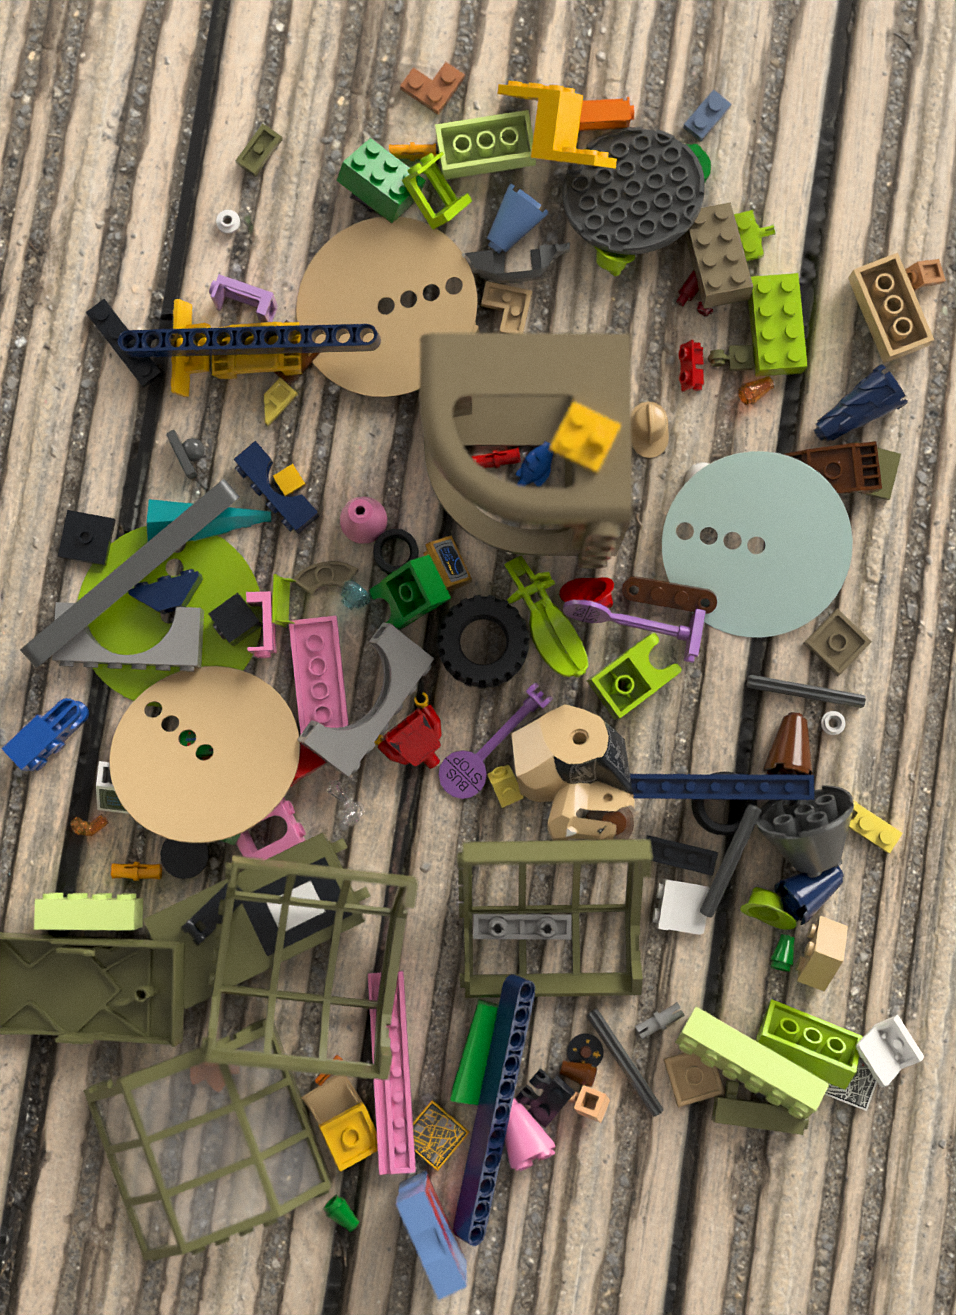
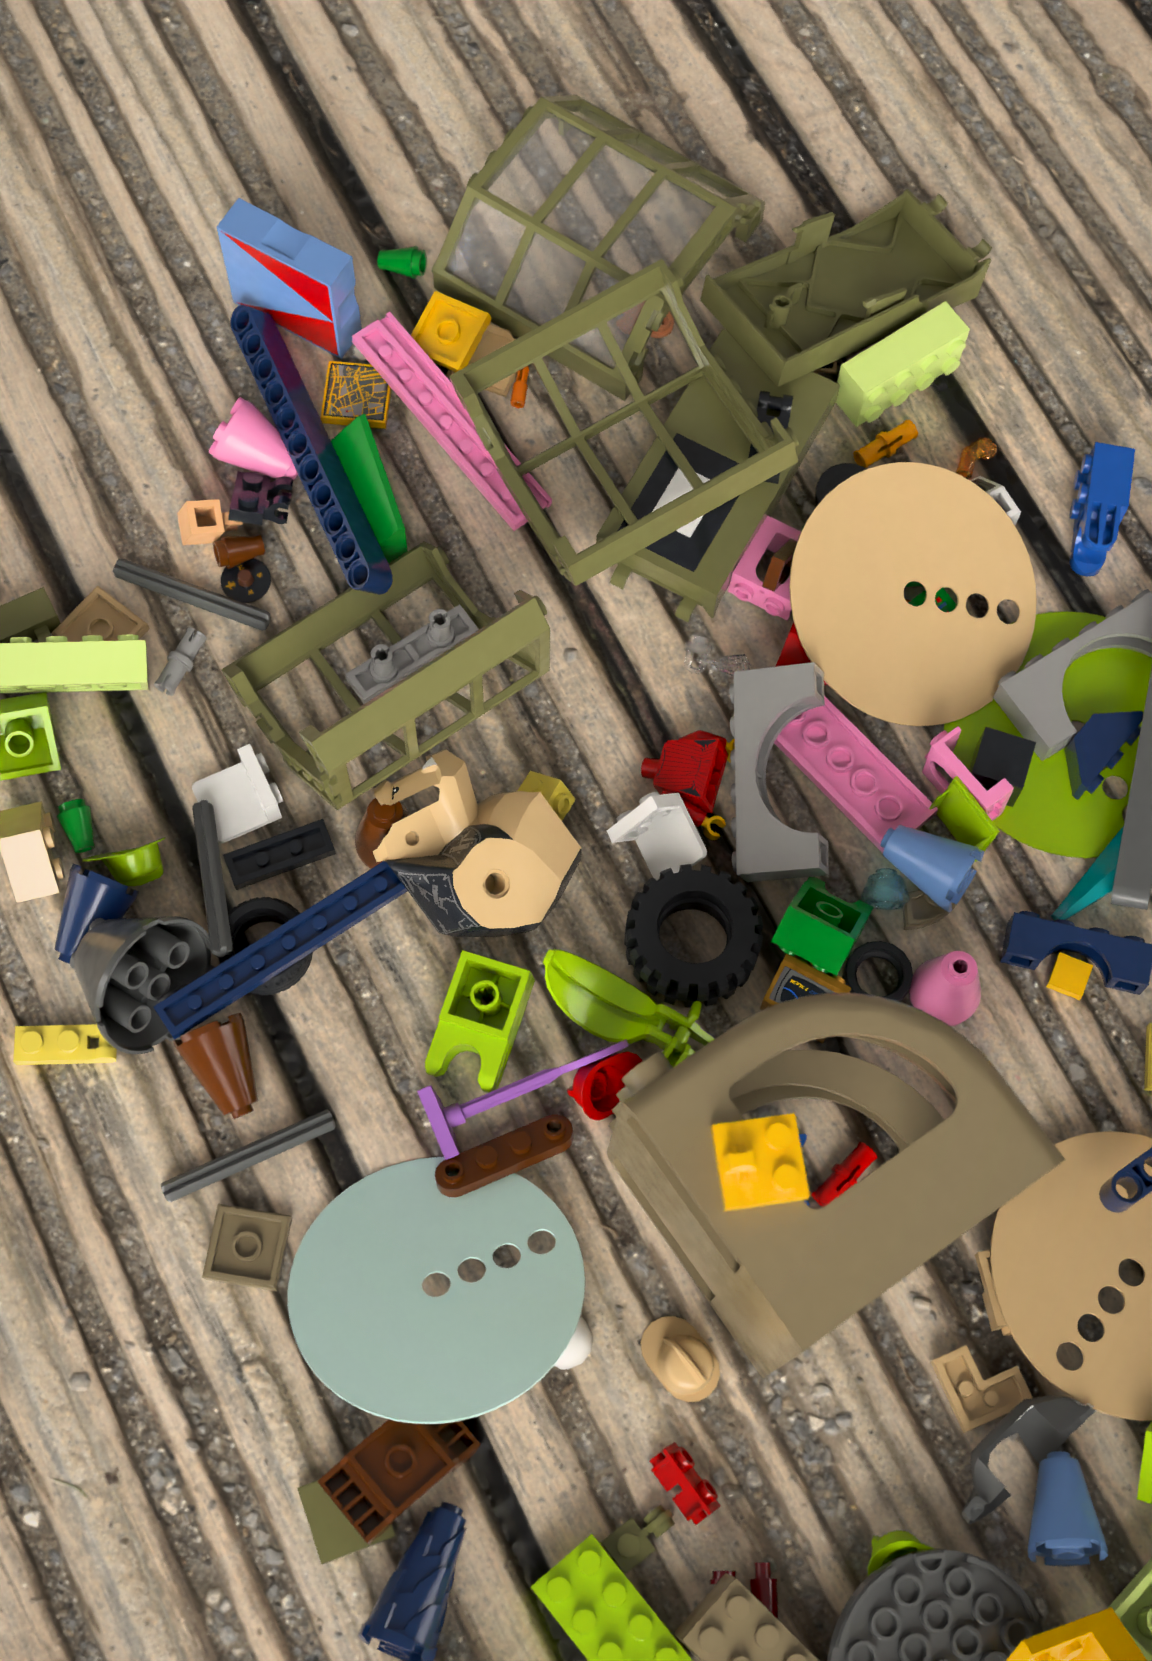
camera: 145 degrees right, 15 degrees down
medium lavender piece [439,682,553,799] -> none
clear orange cone [738,376,775,405] -> none
white plate [821,711,845,735] -> none
none -> white bracket [607,792,707,881]
none -> reddish brown tile [762,538,797,591]
none -> medium blue cone [880,825,984,912]

